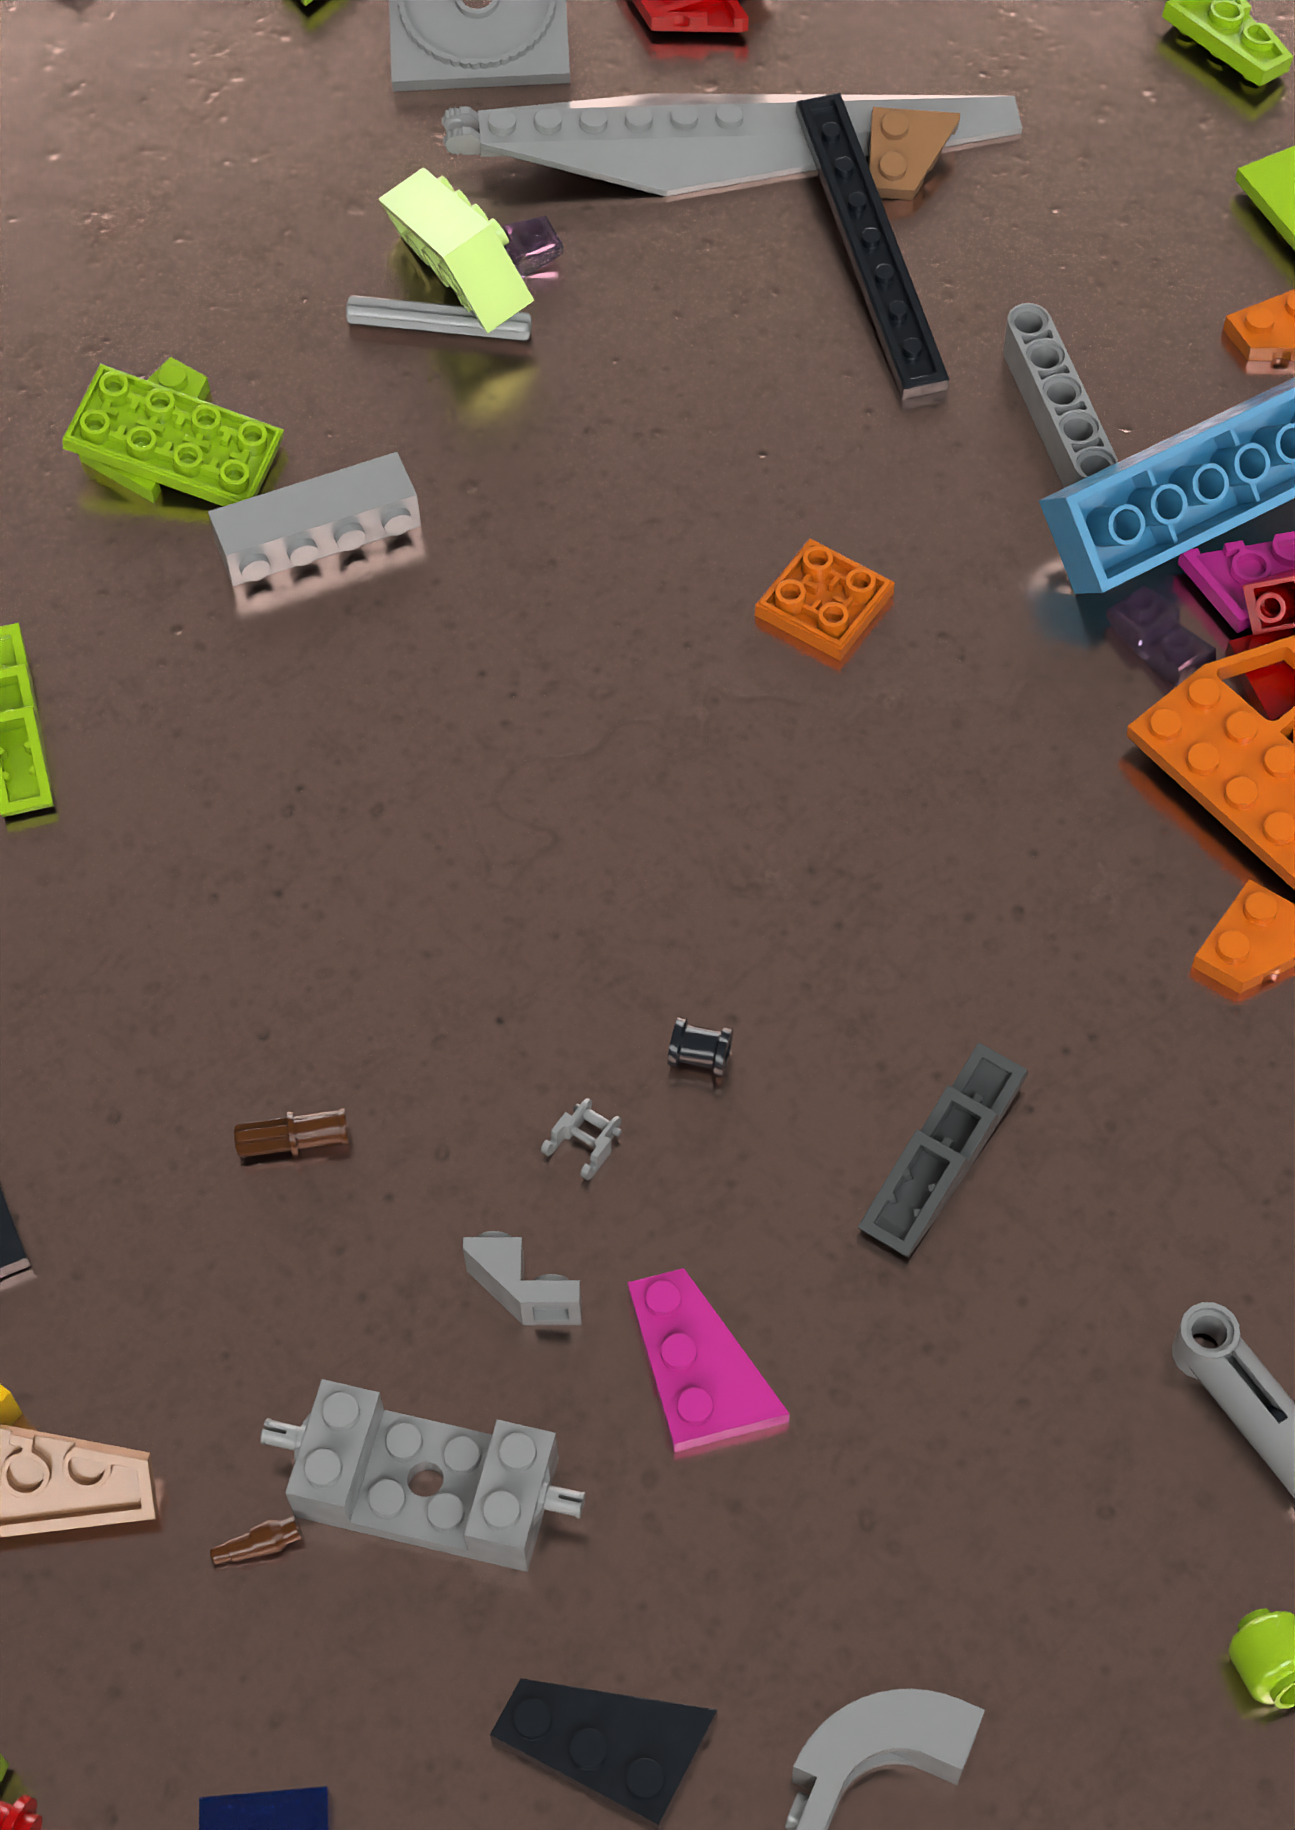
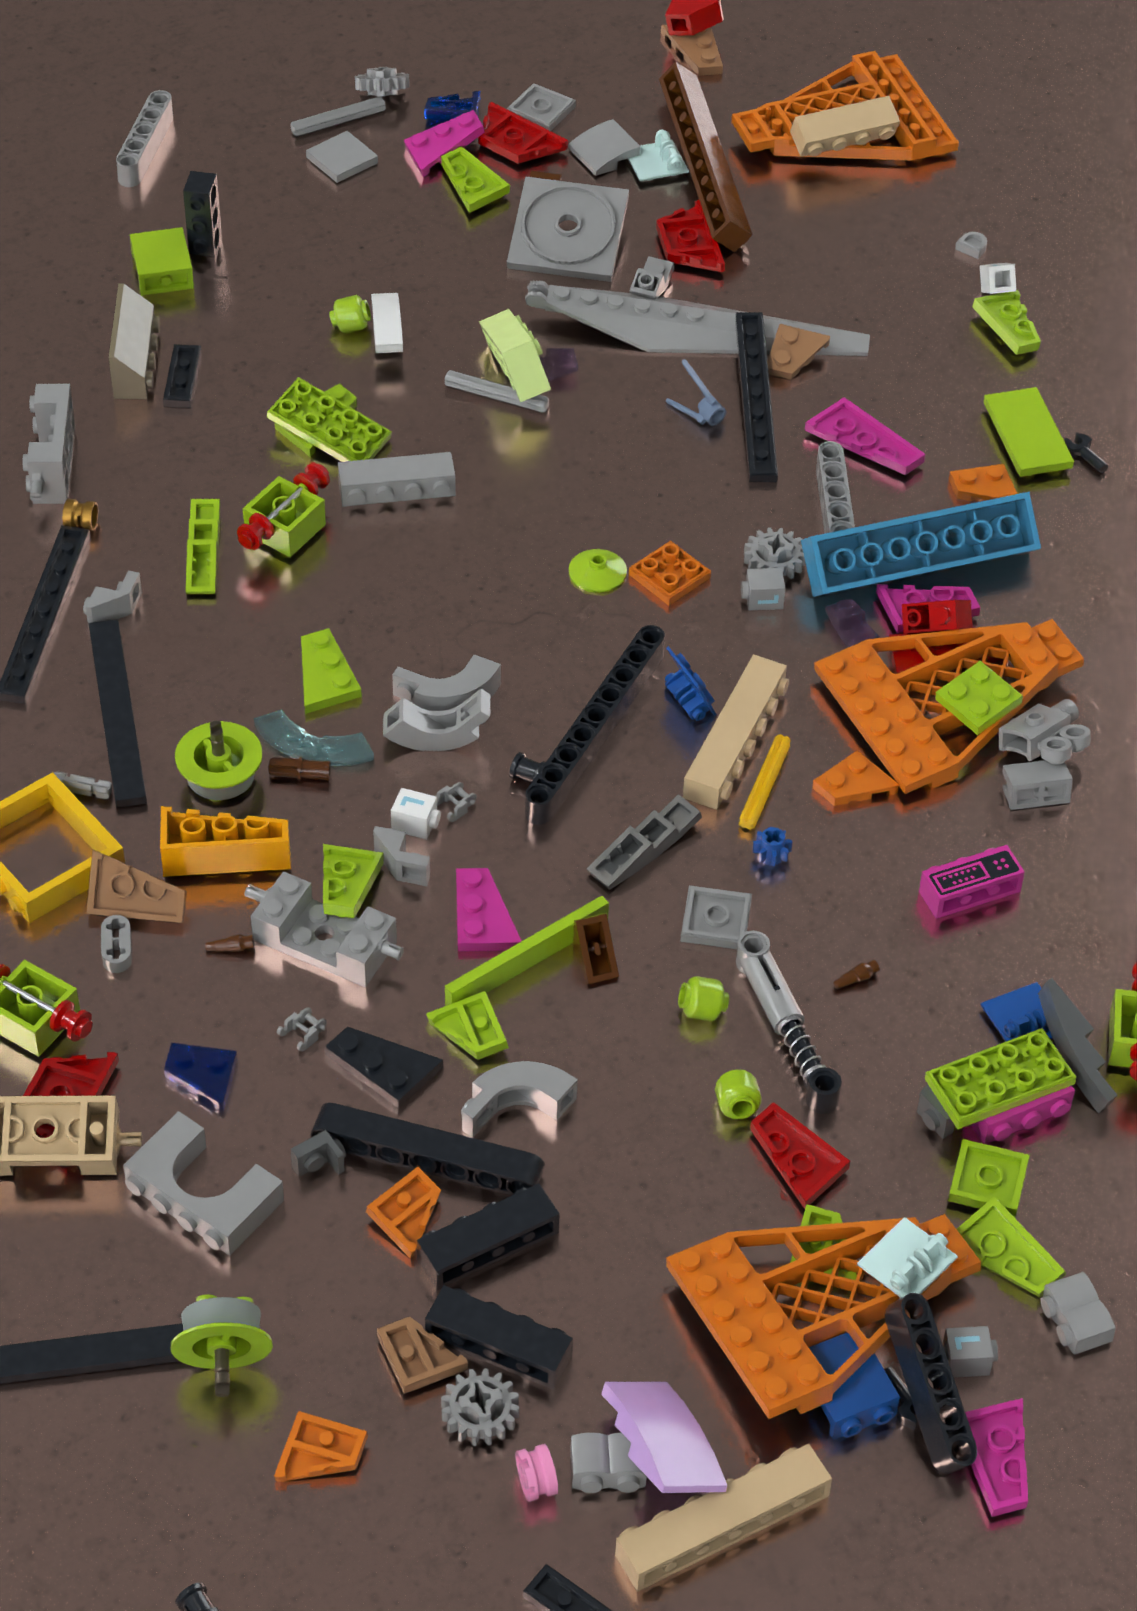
camera: 10 degrees right, 10 degrees down
none -> light grey beam [101,915,132,973]
none -> light orange wedge [160,806,291,877]
none -> lime piece [175,721,262,802]
none -> lime brick [237,462,330,557]
none -> clear light blue tile [254,709,374,766]
none -> light grey piece [277,1007,327,1052]
none -> lime wing [301,628,362,714]
none -> lime wing [323,844,384,918]
none -> lime head [329,295,371,334]
none -> white slope [371,293,403,353]
none -> light grey arch [383,689,491,751]
none -> white brick [391,788,441,840]
none -> light grey arch [392,655,501,711]
none -> lime wing [426,991,509,1060]
none -> lime tile [445,896,609,1006]
none -> black beam [525,625,665,825]
none -> lime dish [569,549,627,593]
none -> reddish brown slope [573,913,619,984]
none -> light grey slope [629,256,674,299]
none -> blue hinge [665,646,717,721]
none -> sand blue plant [666,359,727,426]
none -> lime head [678,976,729,1021]
none -> light grey tile [680,885,752,949]
none -> tan brick [683,654,789,810]
none -> yellow axle [739,734,791,830]
none -> light grey brick [741,568,785,611]
none -> light grey gear [744,527,806,579]
none -> blue gear [752,827,792,866]
none -> dark pink wing [805,397,926,475]

